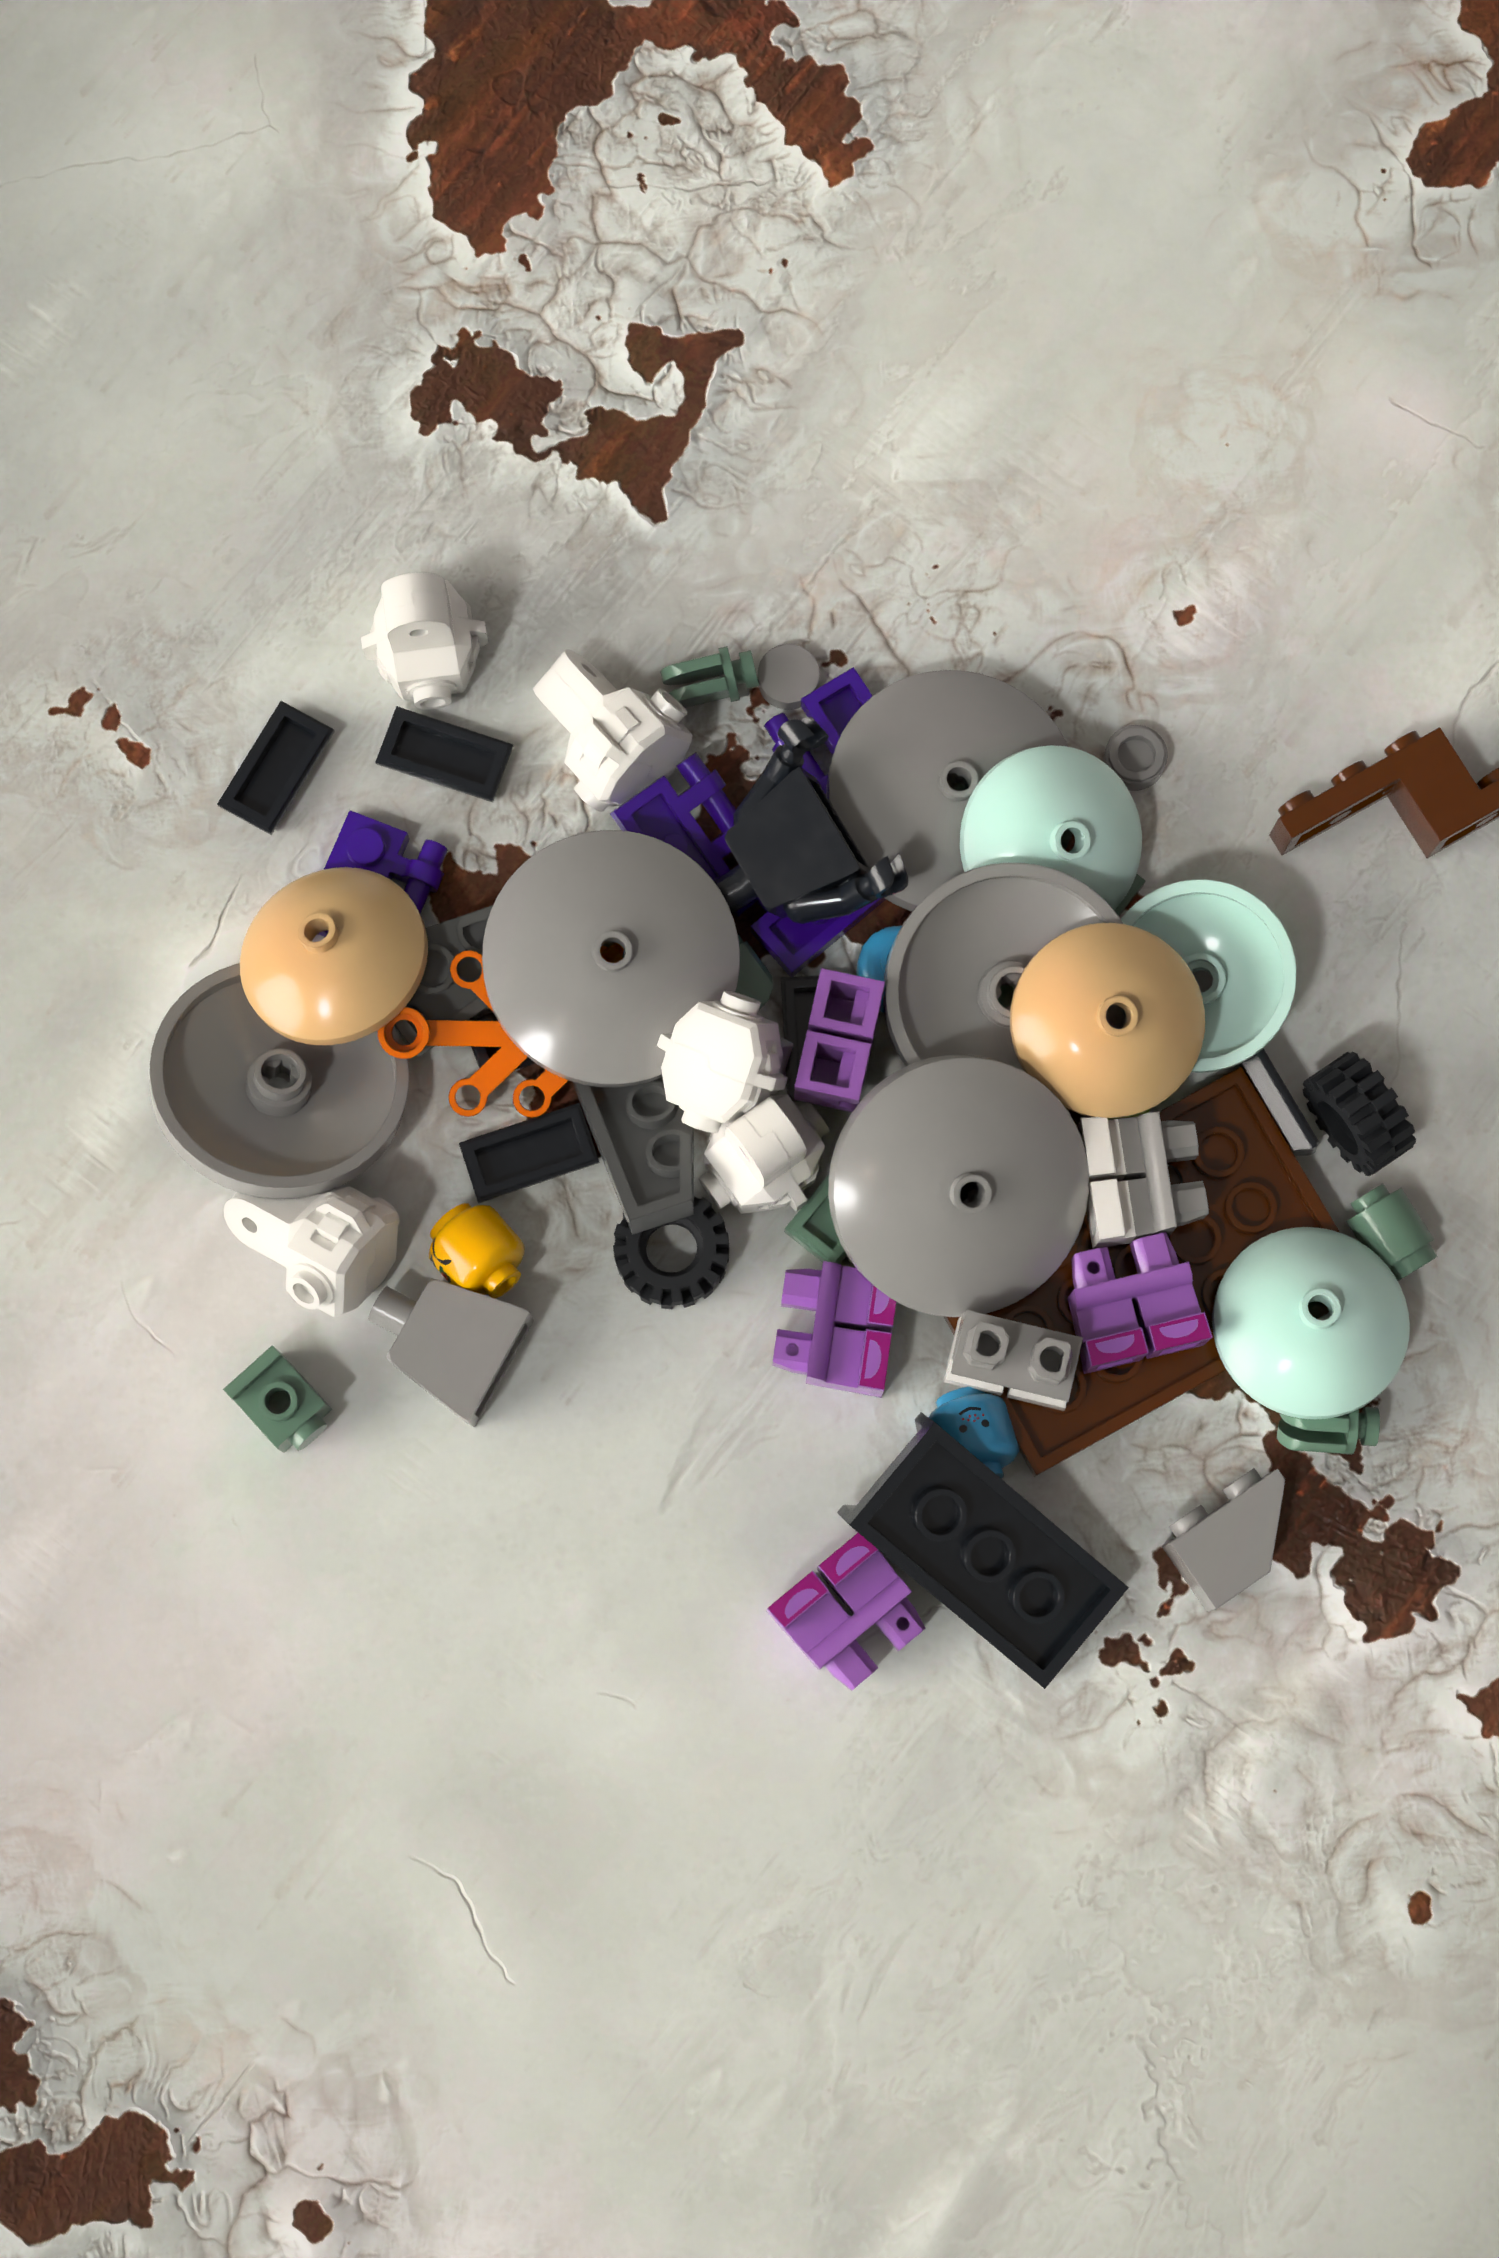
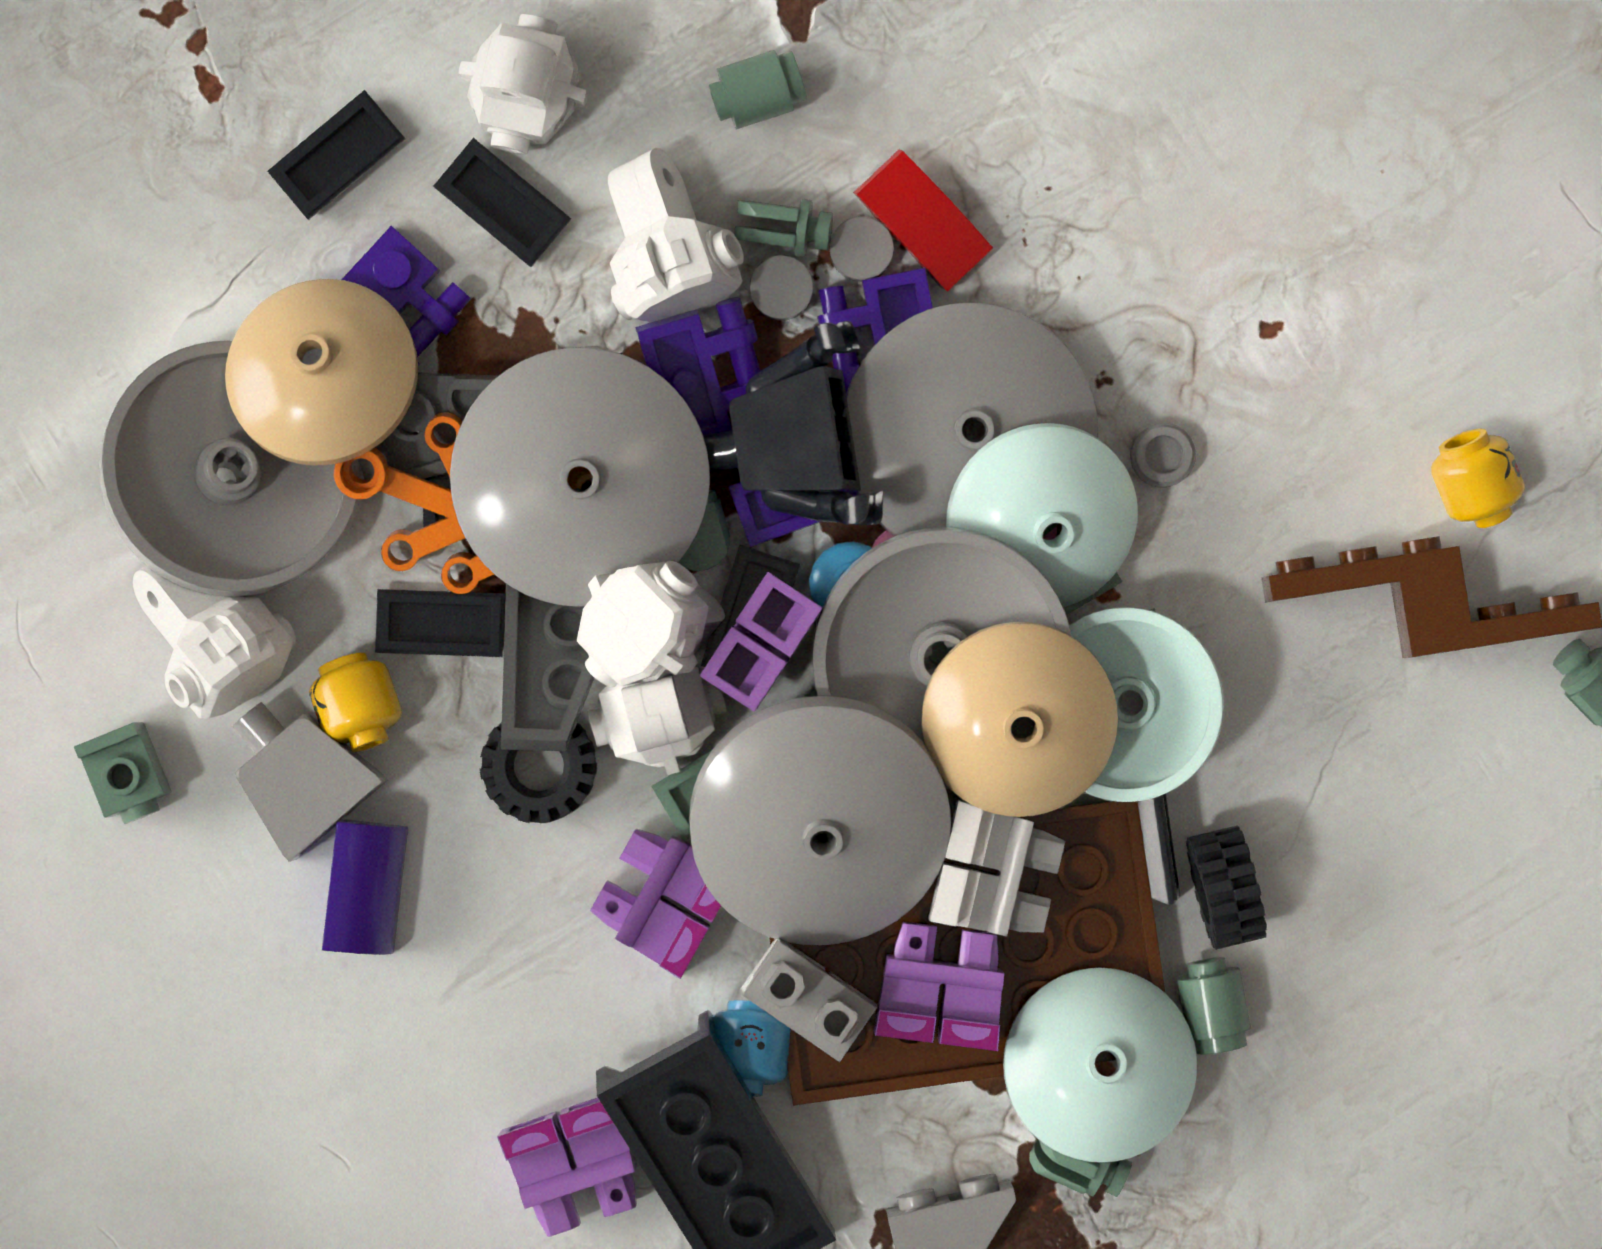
camera: 20 degrees right, 10 degrees up
none -> dark purple brick [322,819,408,955]
none -> sand green brick [709,50,807,130]
none -> light grey tile [749,255,813,321]
none -> red slope [853,149,993,292]
none -> yellow head [1431,428,1525,528]

